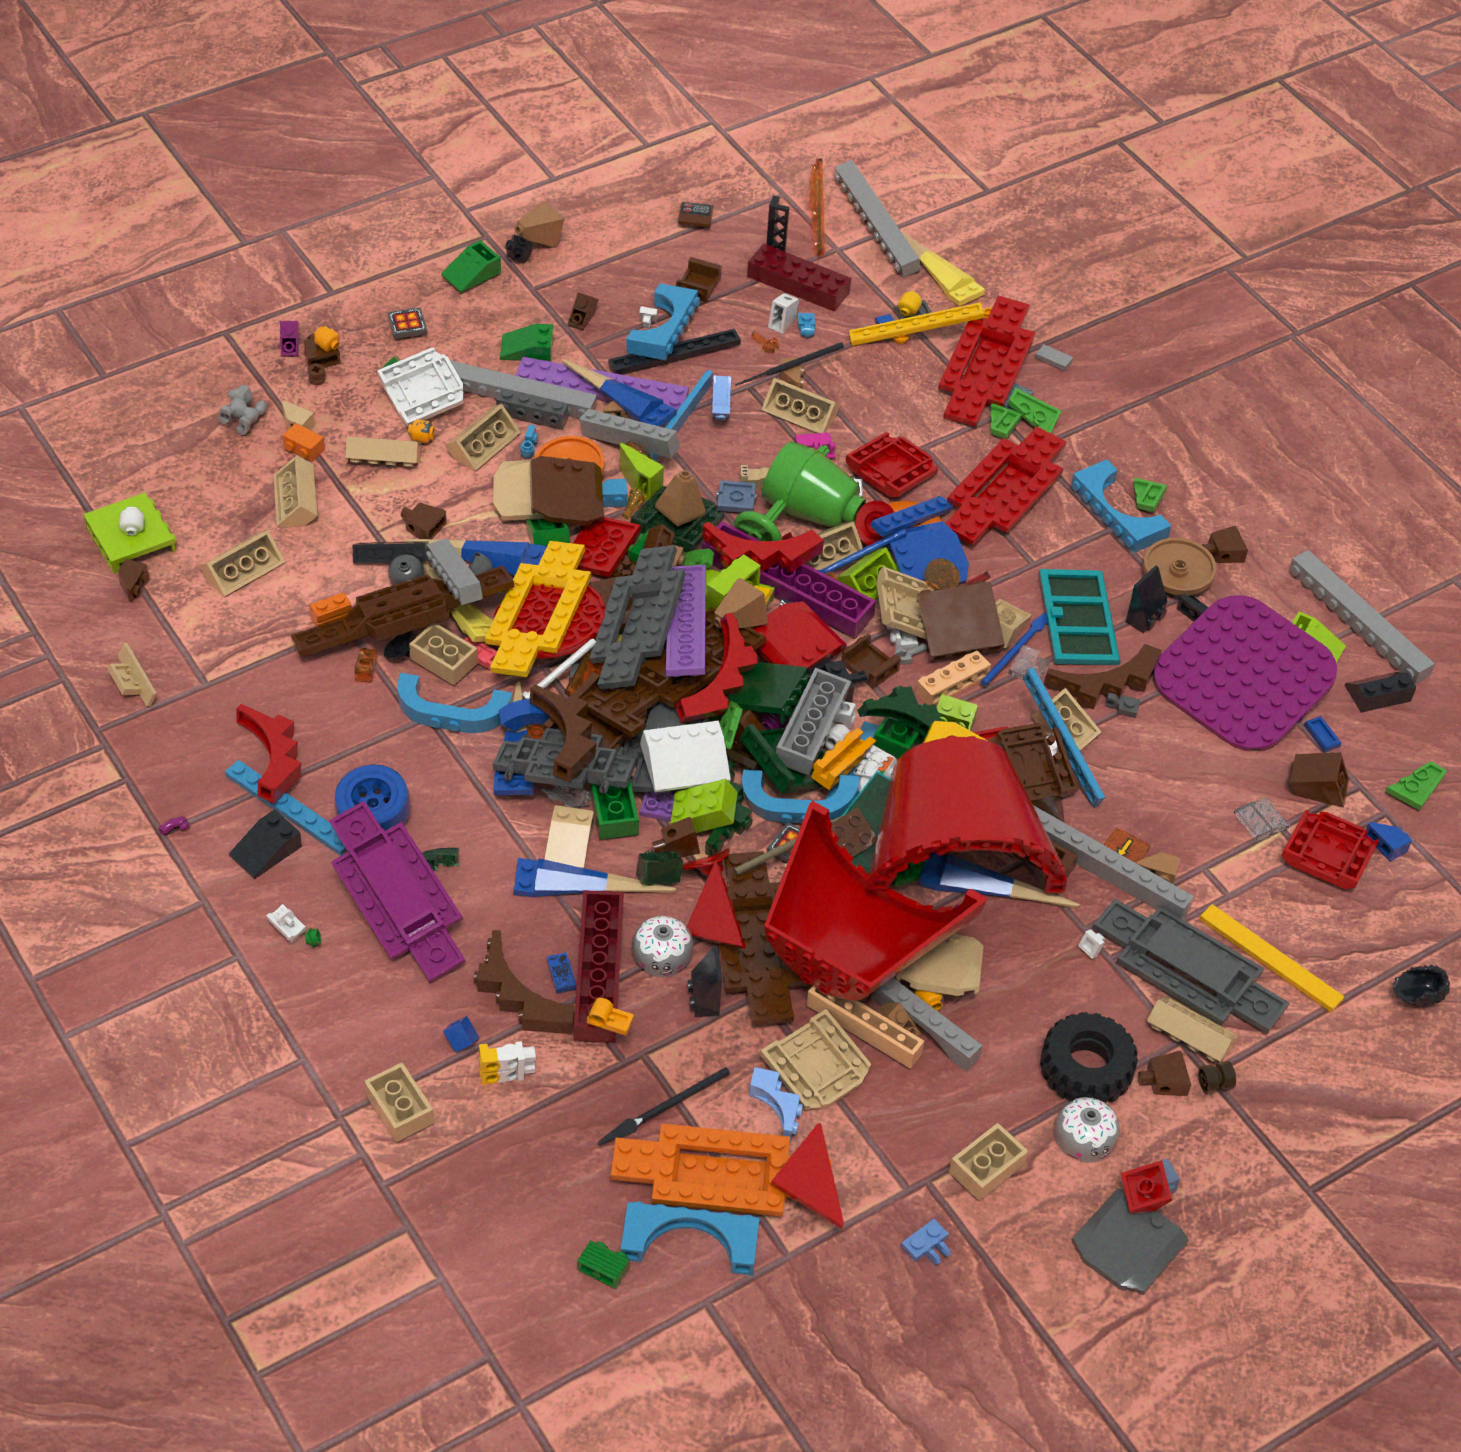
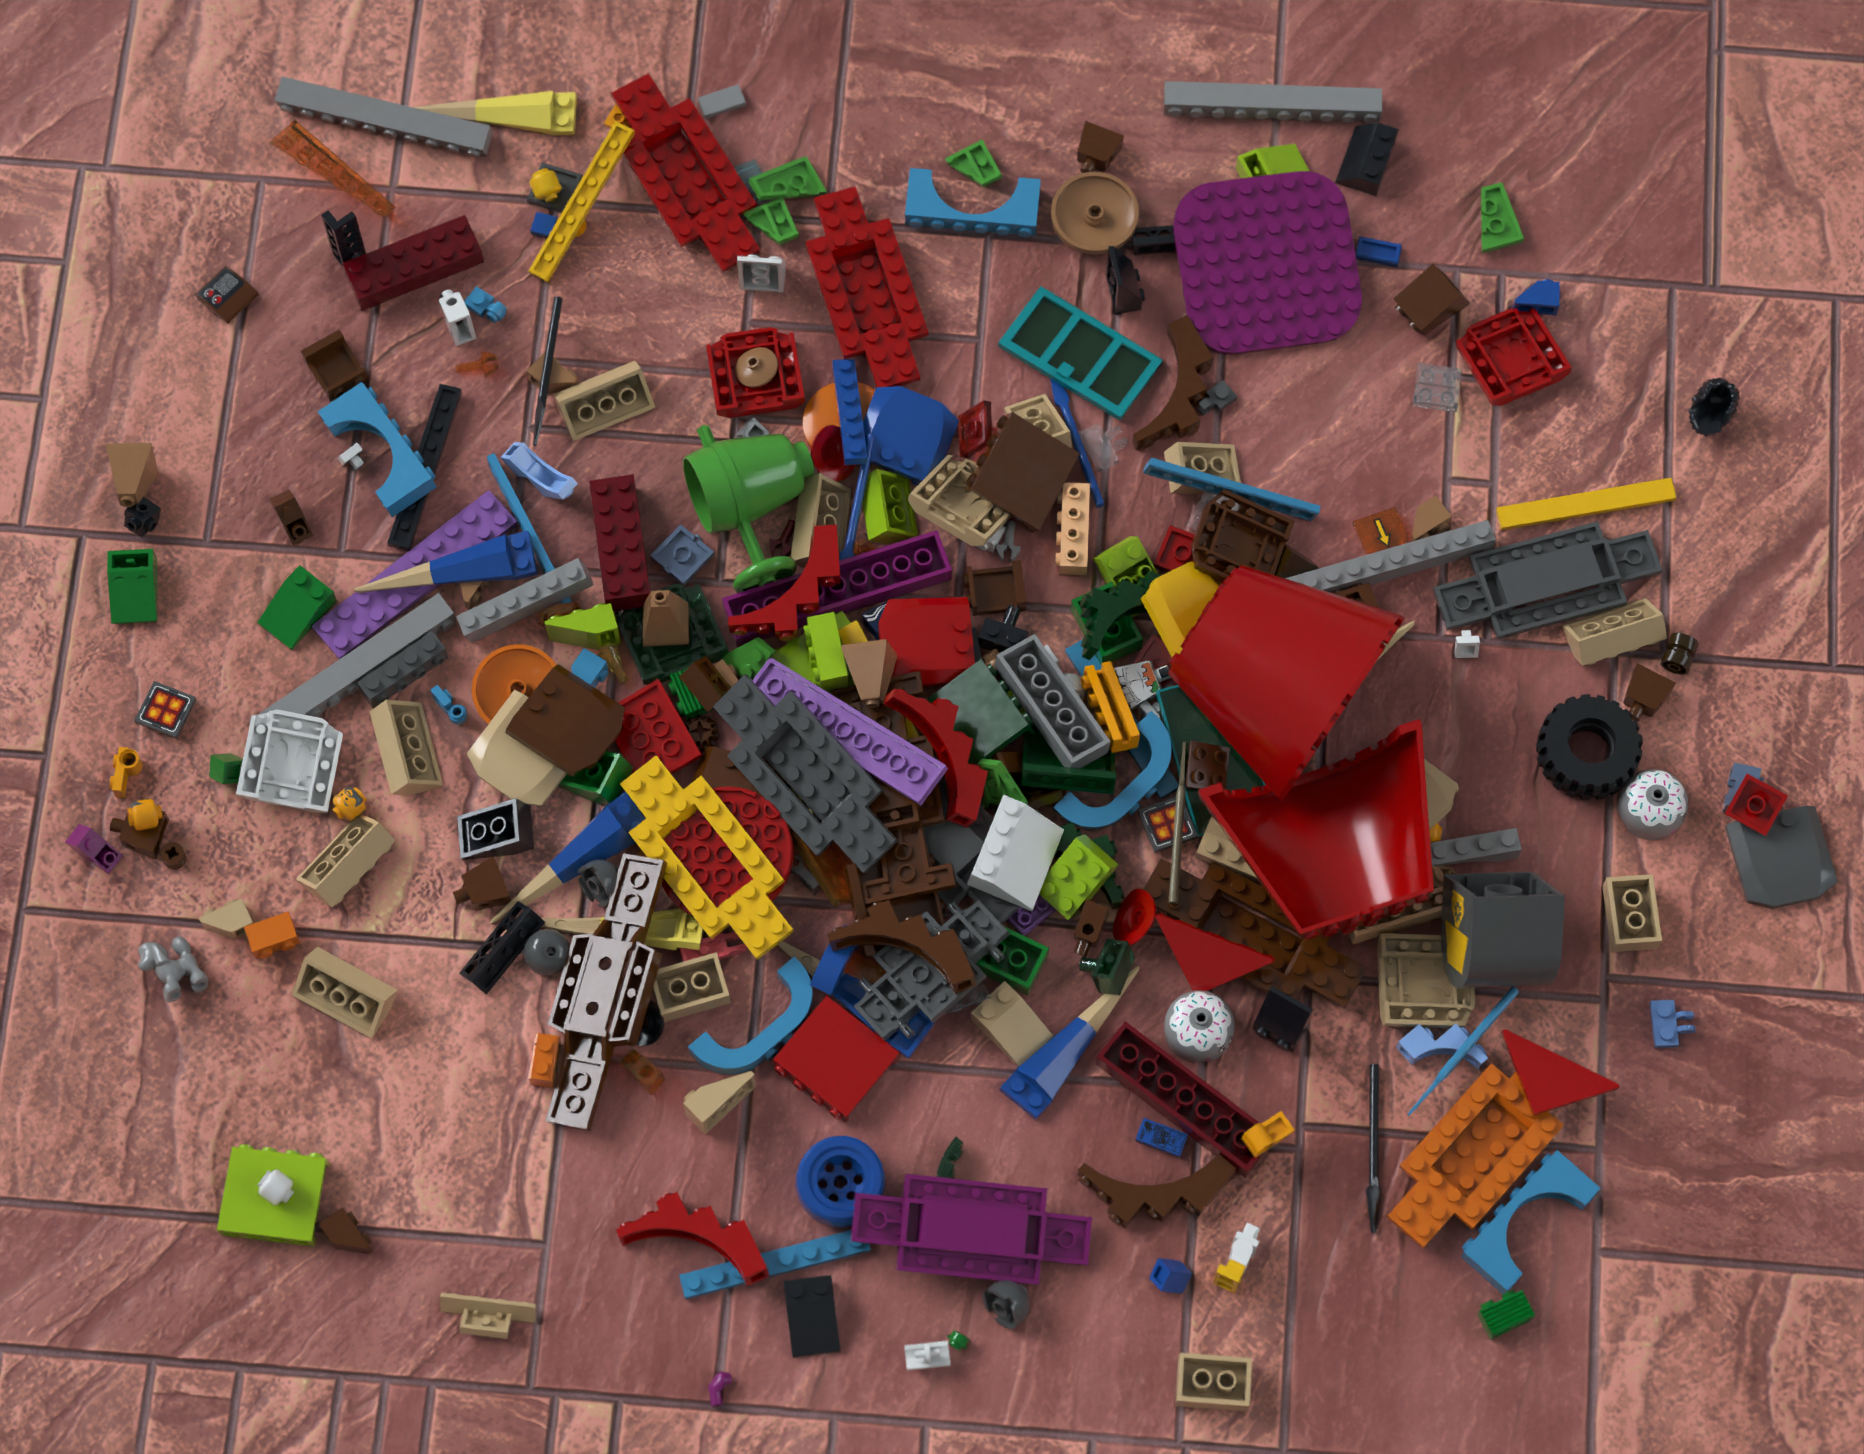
camera: 50 degrees left, 20 degrees up
tan slope [199,530,285,597] -> none
light grey brick [425,538,483,605] -> none
white bar [522,639,596,699] -> none
tan leg [740,465,769,489] -> none
dark pink hinge [795,432,836,459] -> none
clear orange tile [924,558,960,591] -> none
none -> light orange plate [109,747,143,798]
none -> black slope [457,798,534,860]
none -> dark red brick [589,474,651,611]
none -> tan slope [683,1071,756,1134]
none -> medium nougat dish [735,347,778,388]
none -> white slope [737,255,786,293]
none -> red panel [773,995,900,1123]
none -> dark grey cylinder [982,1280,1030,1329]
none -> dark azure piece [1407,986,1519,1116]
none -> dark grey brick [1441,871,1565,988]

